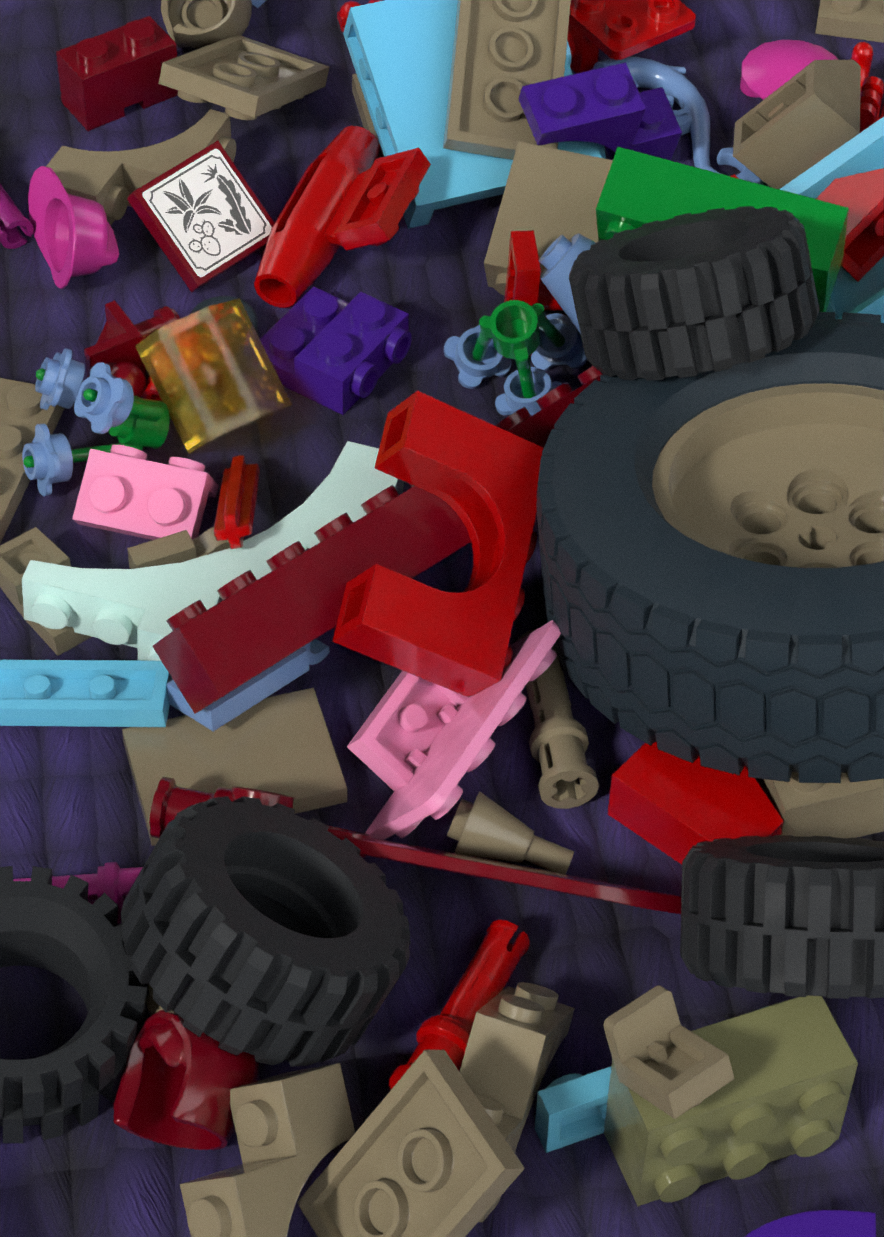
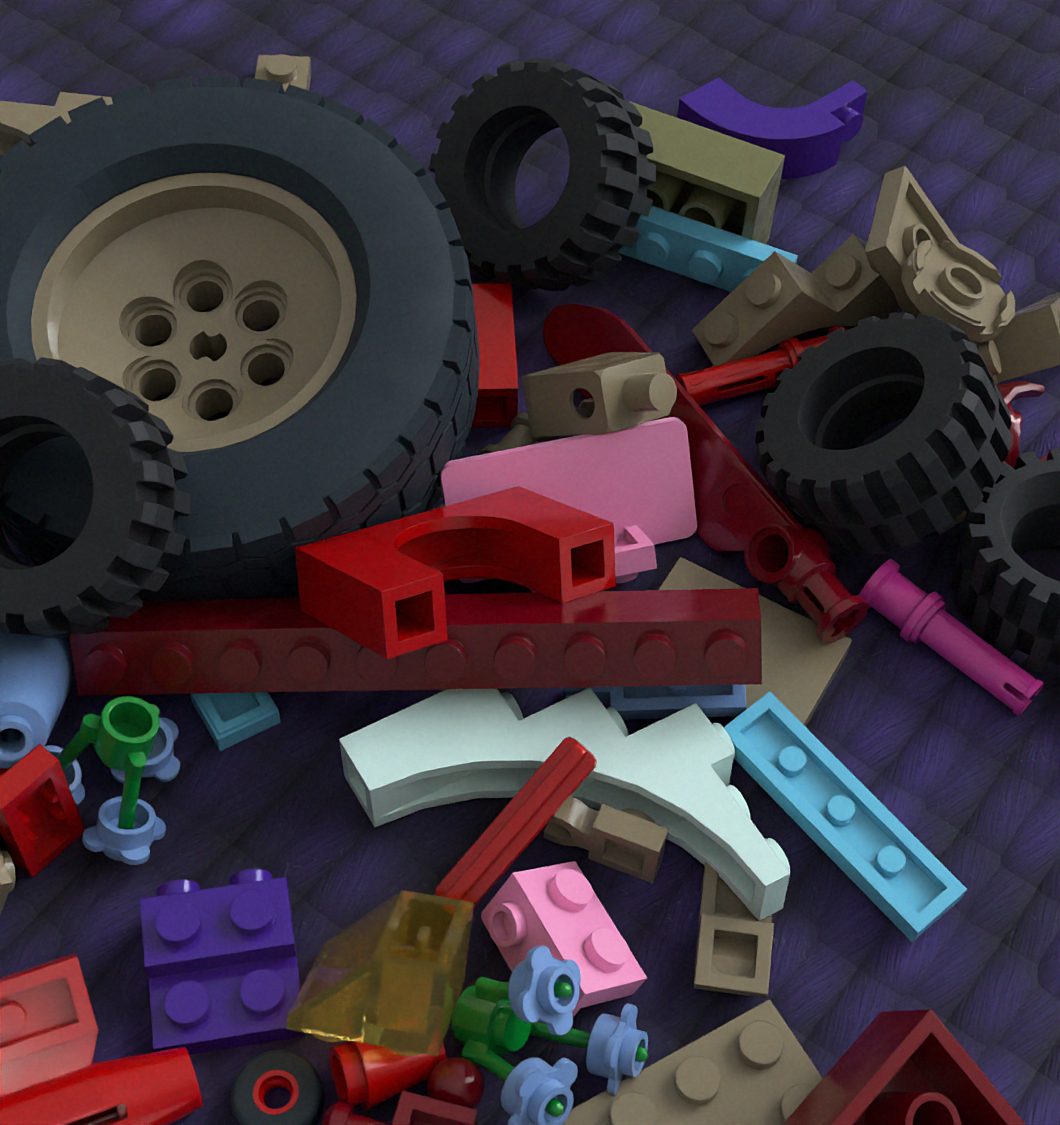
camera: 135 degrees left, 5 degrees up
dark tan bracket [603,985,734,1119] -> none
none -> dark tan torso [521,352,677,437]
none -> dark tan tile [901,240,1015,342]

